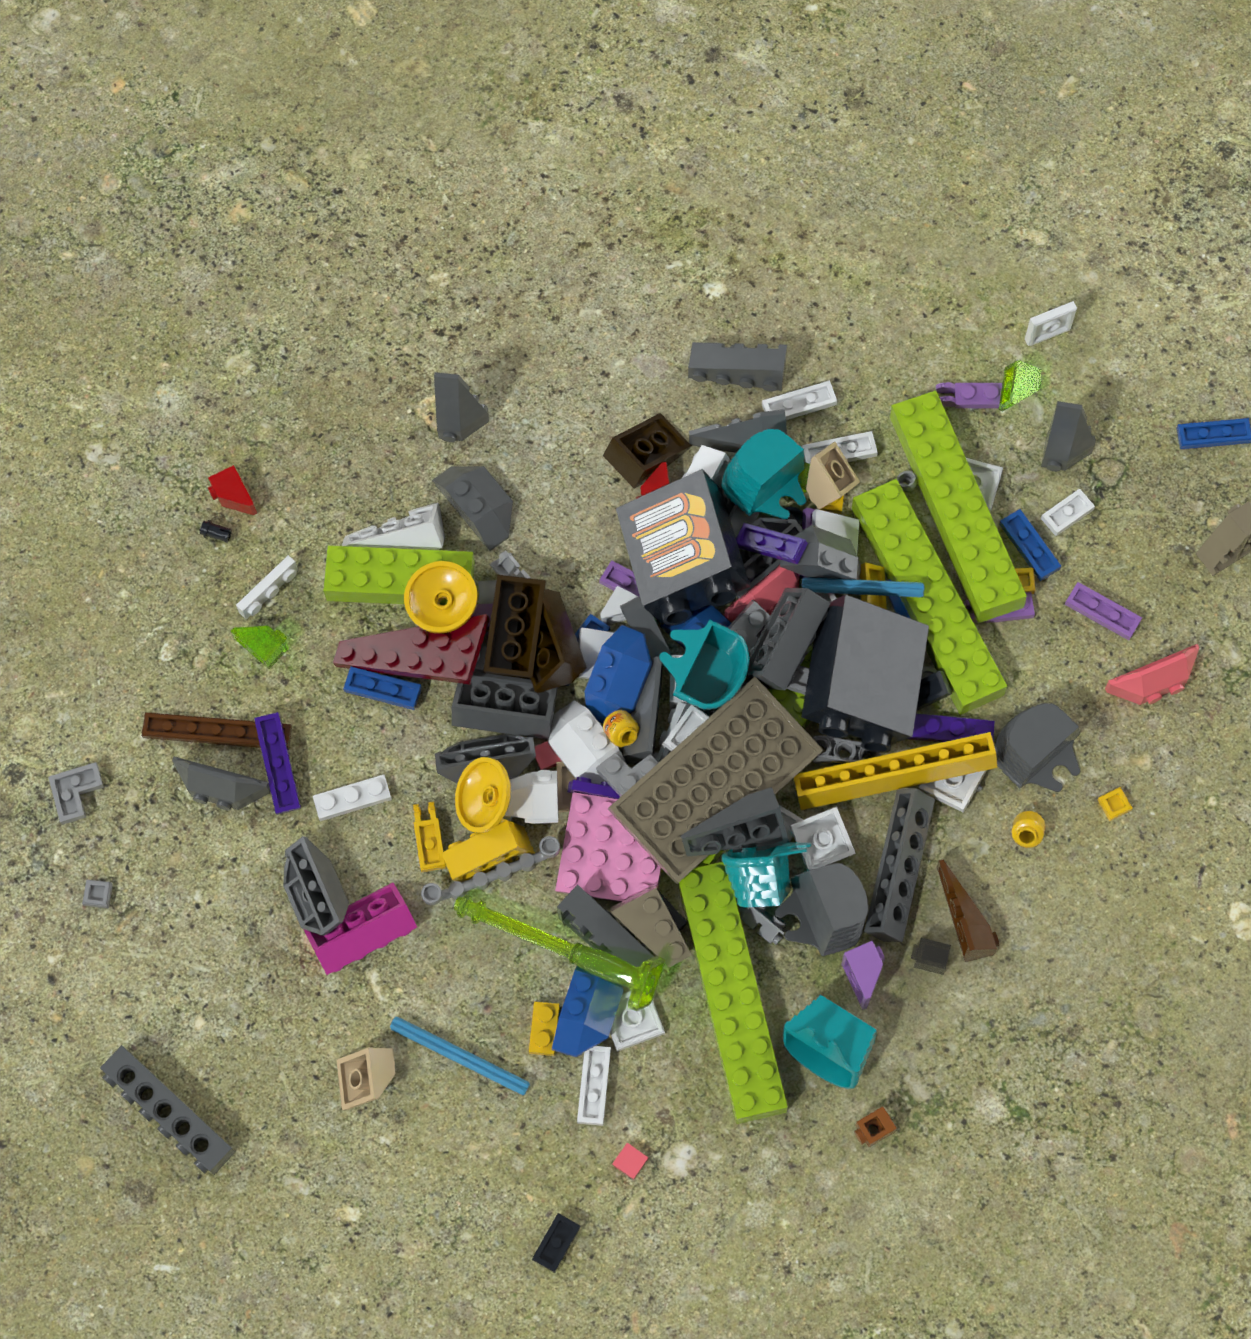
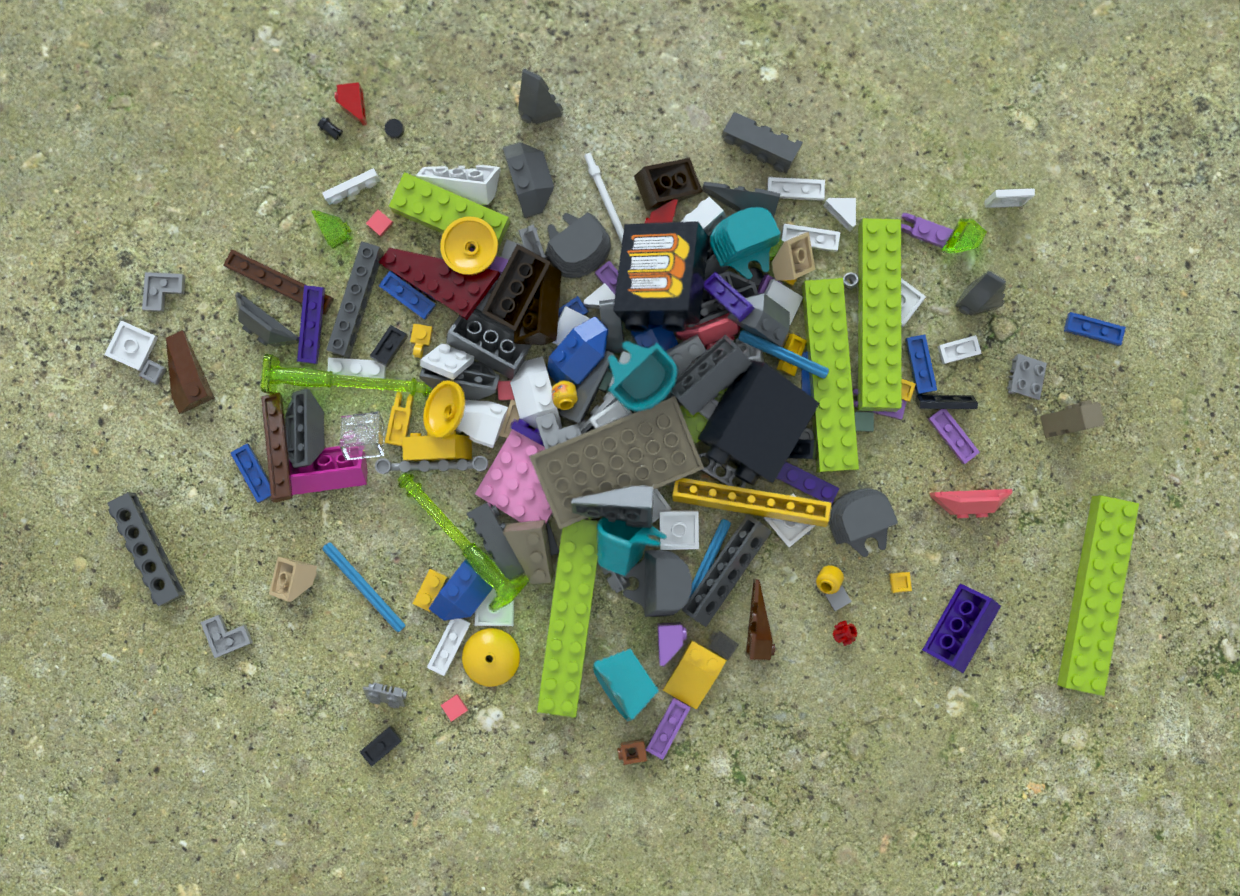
camera: 20 degrees right, 15 degrees up
none -> white plate [104,321,158,371]
none -> reddish brown wedge [166,330,215,414]
none -> light grey plate [200,614,253,658]
none -> blue plate [230,444,271,503]
none -> clear neon green piece [261,354,433,397]
none -> reddish brown tile [261,392,293,503]
none -> dark grey brick [326,241,384,359]
none -> clear brick [340,411,385,460]
none -> light grey hinge [363,683,408,708]
none -> coral tile [366,210,393,237]
none -> black plate [370,325,408,367]
none -> black tile [384,119,404,139]
none -> yellow plate [410,323,433,358]
none -> white plate [420,343,474,380]
none -> yellow dish [462,628,520,687]
none -> dark grey piece [544,212,611,278]
none -> white bar [584,153,624,244]
none -> sand green tile [599,371,613,393]
none -> medium lavender plate [646,697,691,760]
none -> yellow slope [663,639,726,710]
none -> dark azure axle [689,519,731,597]
none -> white slope [823,198,856,232]
none -> light grey tile [824,586,852,611]
none -> red gear [833,620,857,646]
none -> sand green tile [854,412,874,432]
none -> black tile [915,395,978,409]
none -> dark purple slope [922,583,1001,673]
none -> light grey hinge [1007,354,1047,400]

